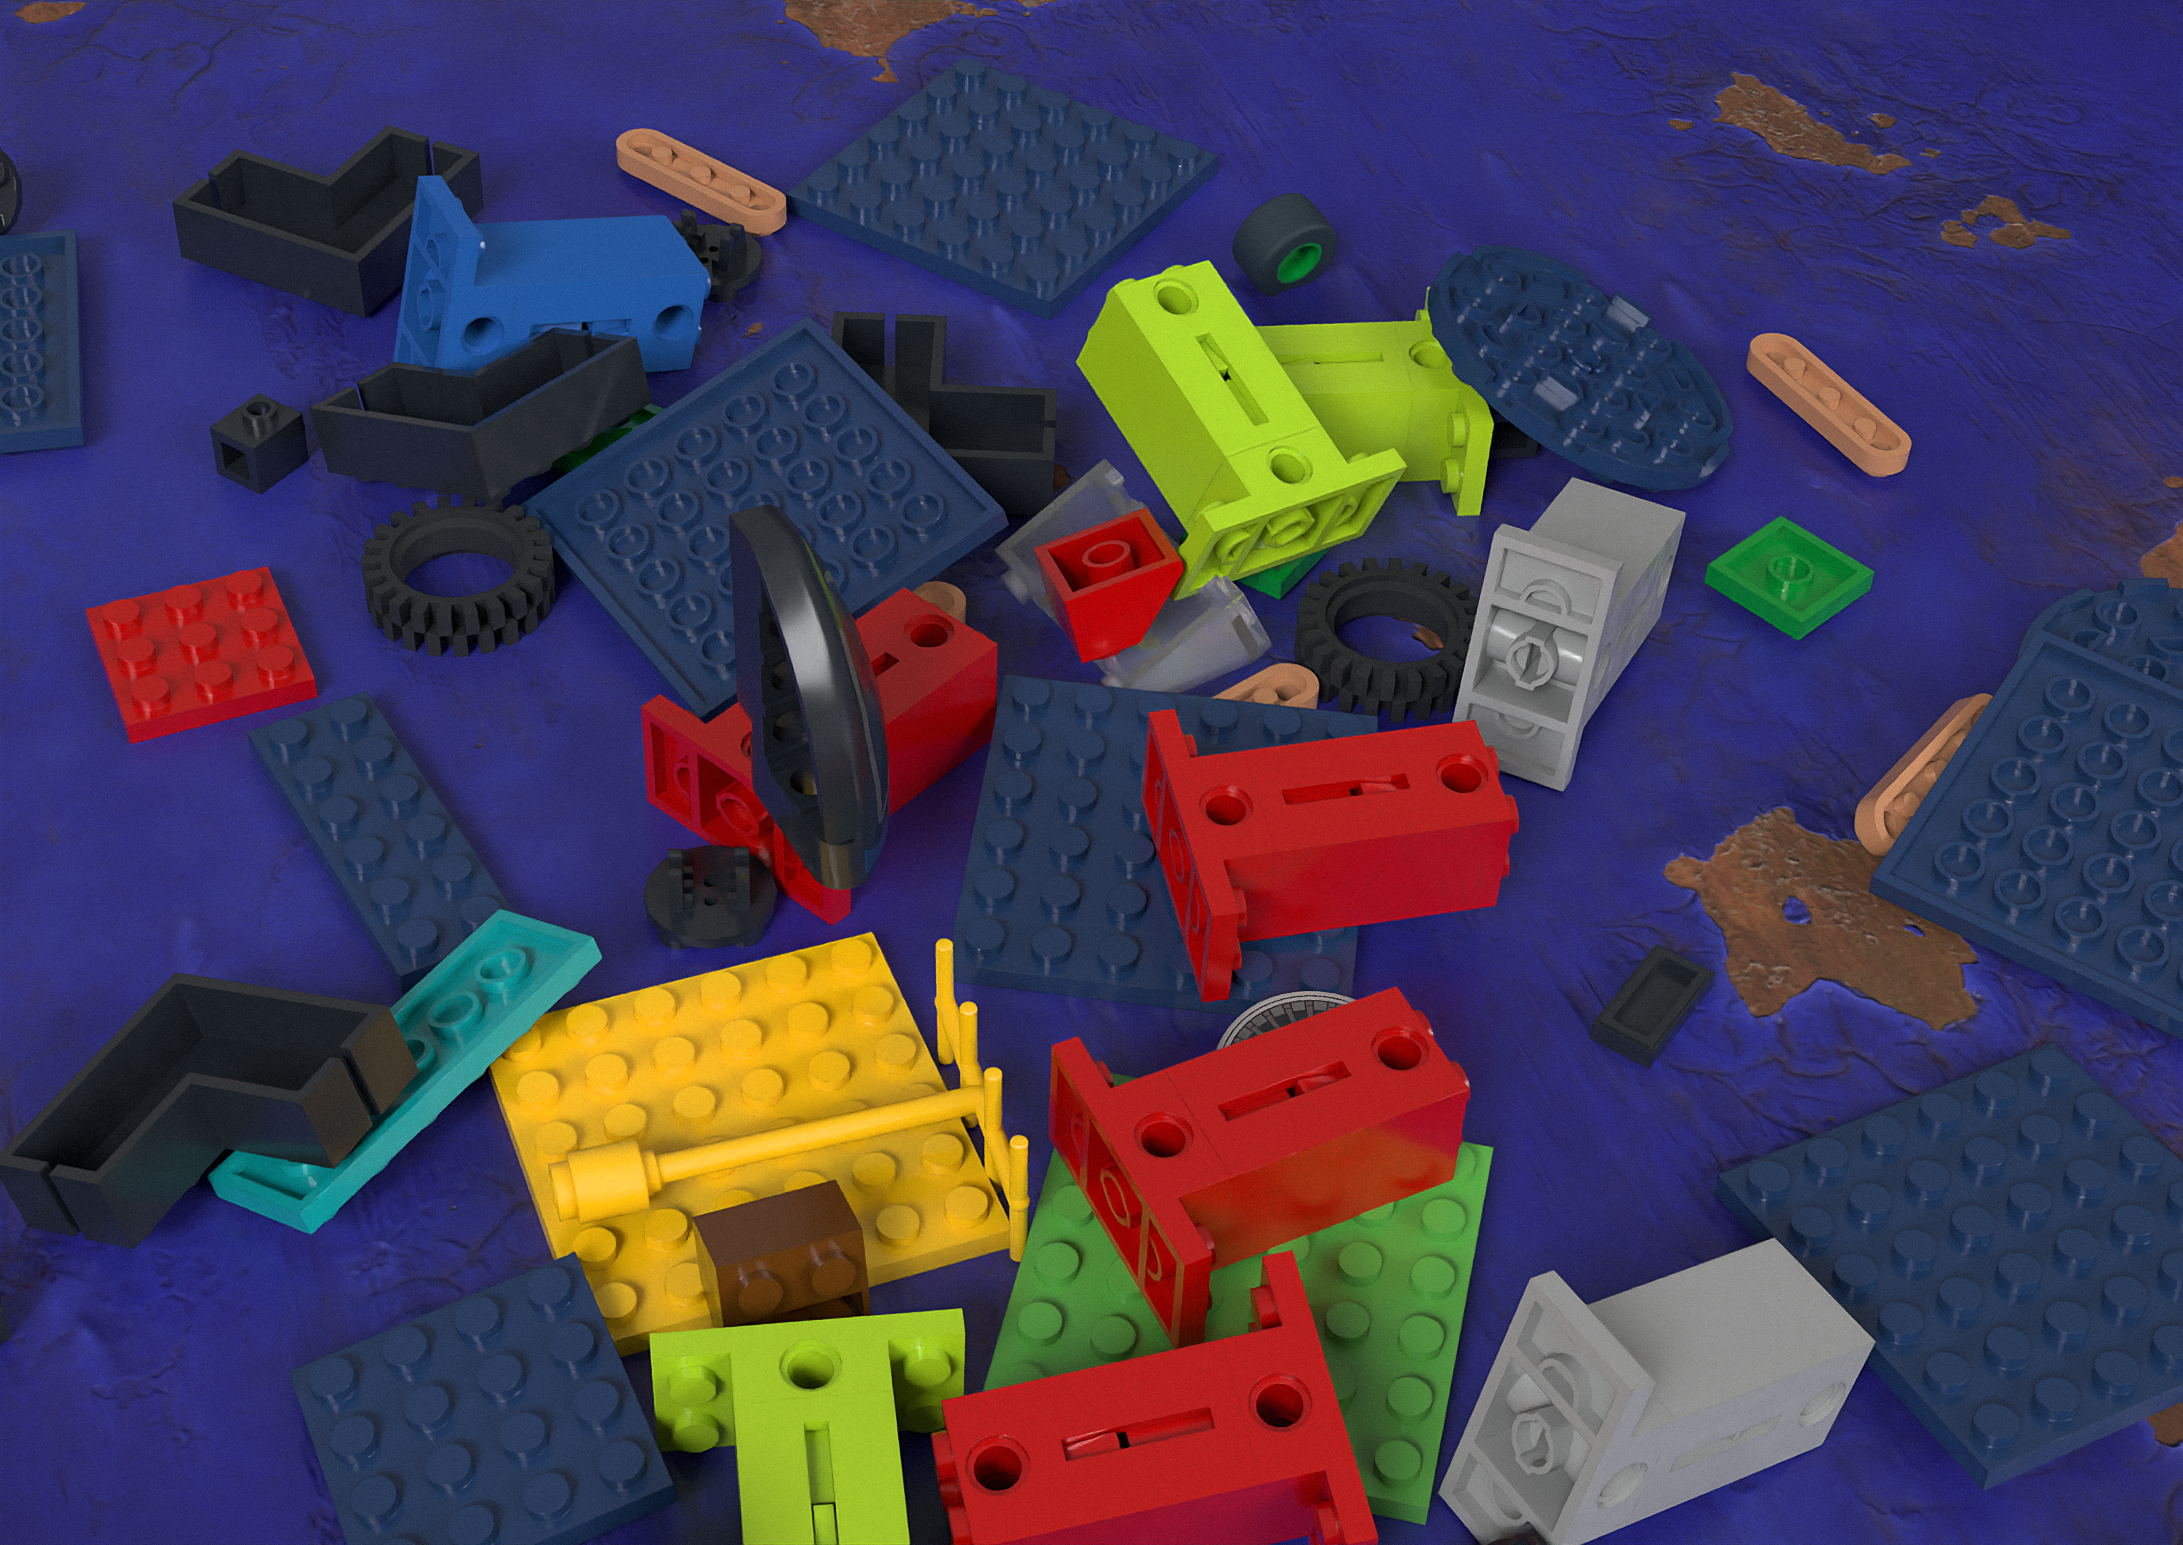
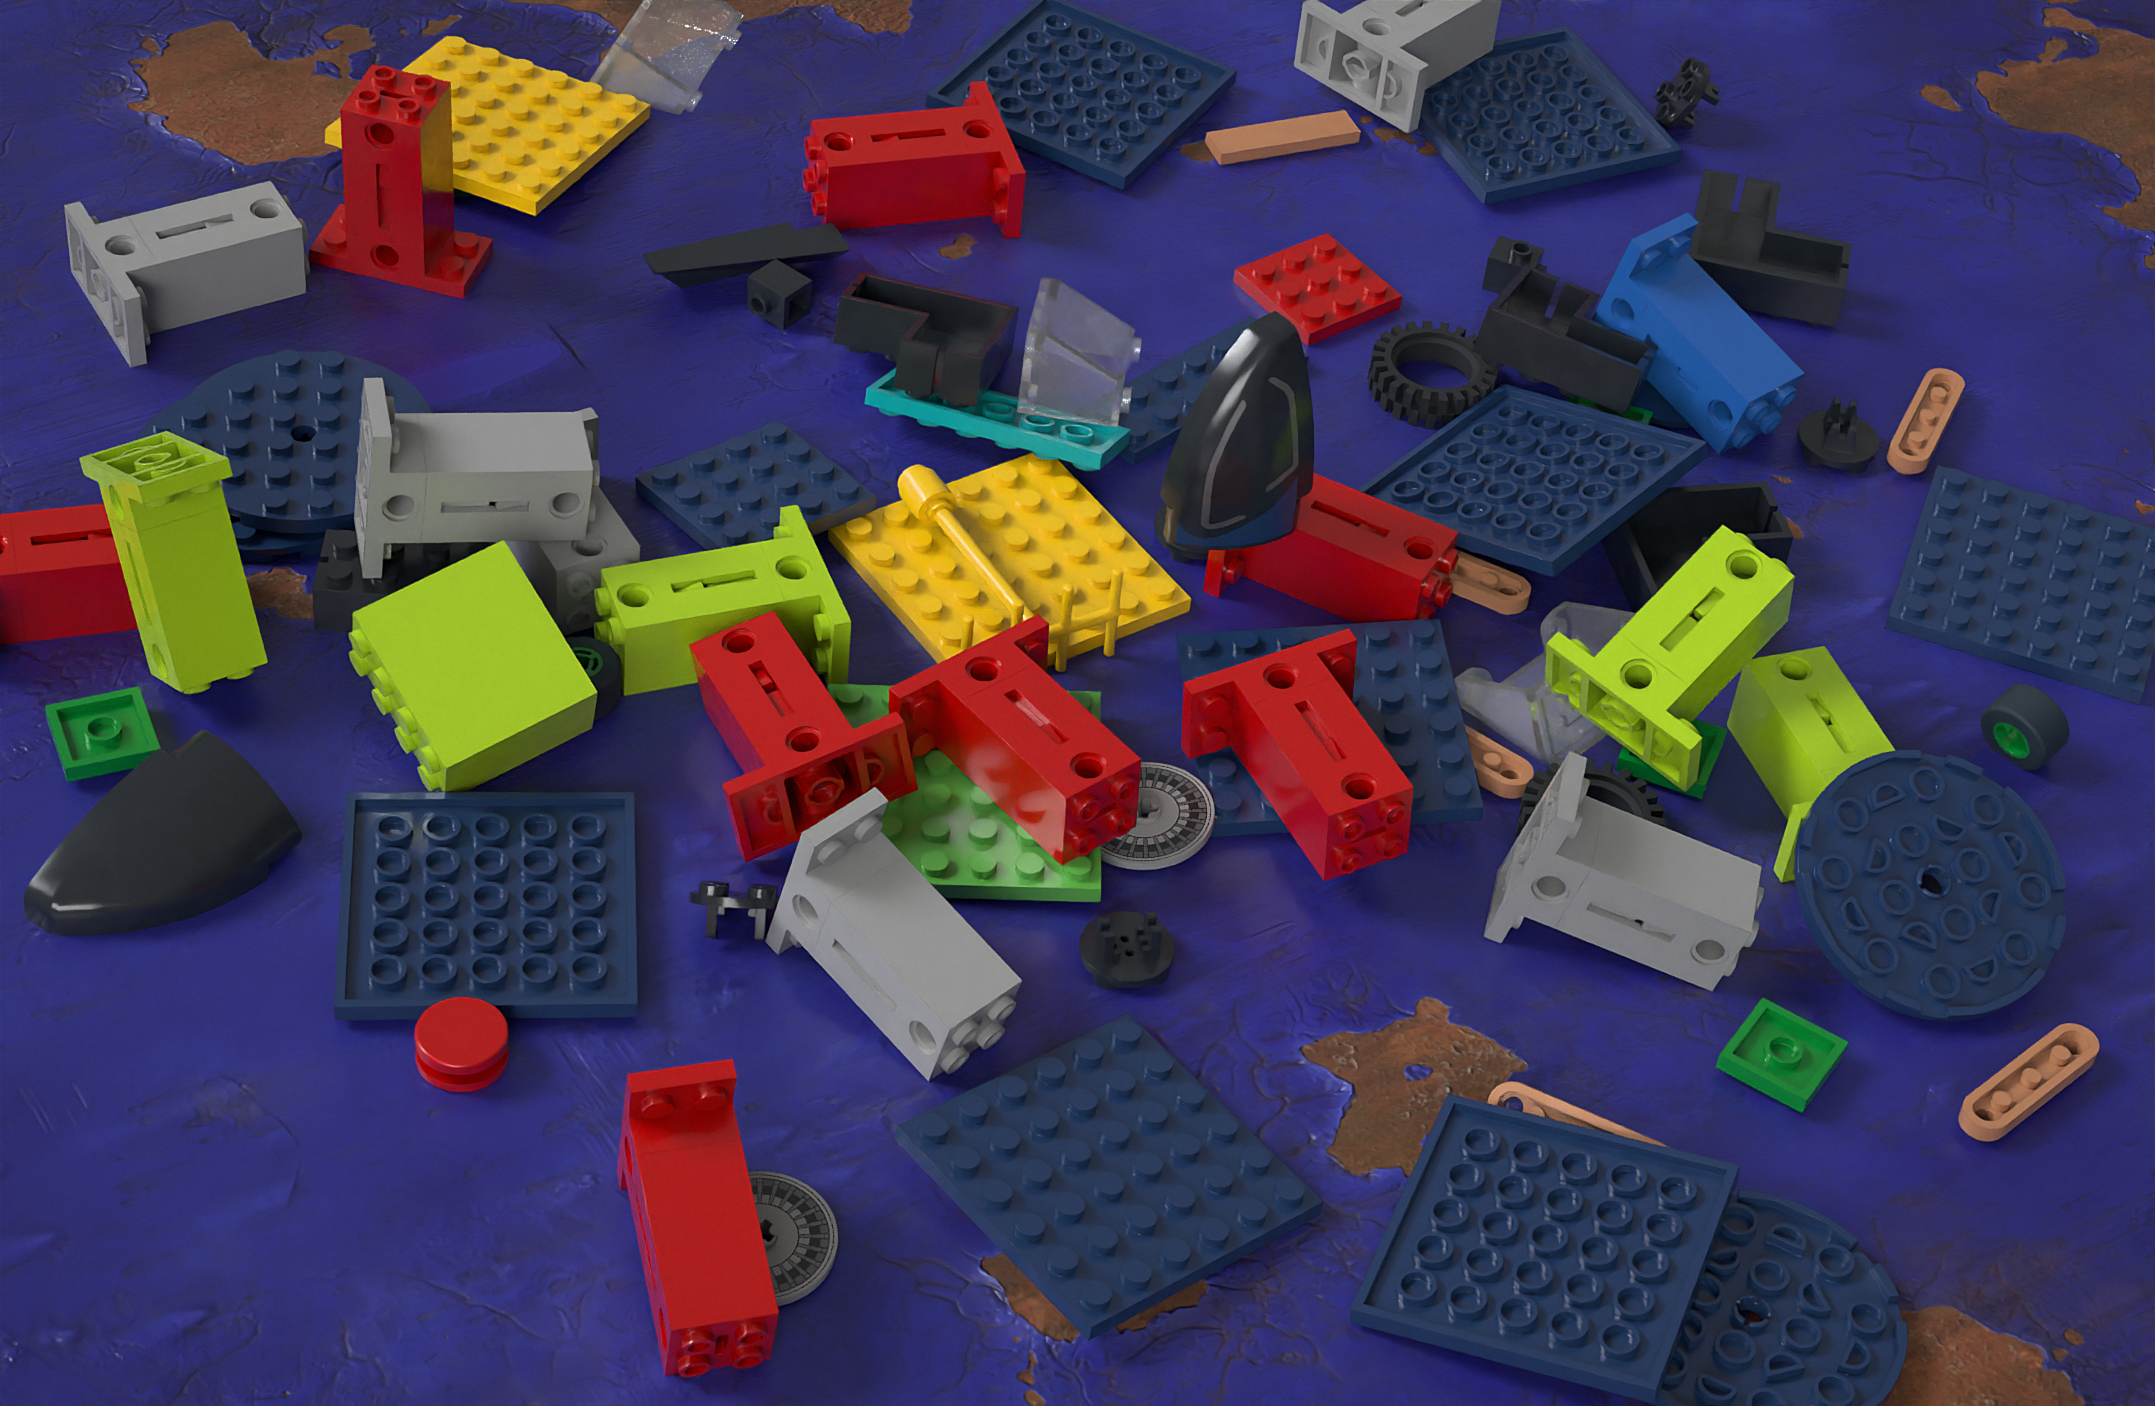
camera: 75 degrees right, 0 degrees up
reddish brown slope [692,1179,872,1328] -> none
red slope [1033,507,1184,664] -> none
black tile [1590,944,1716,1069] -> none
none -> clear windscreen [1017,277,1142,427]
none -> black plate [1079,911,1175,990]

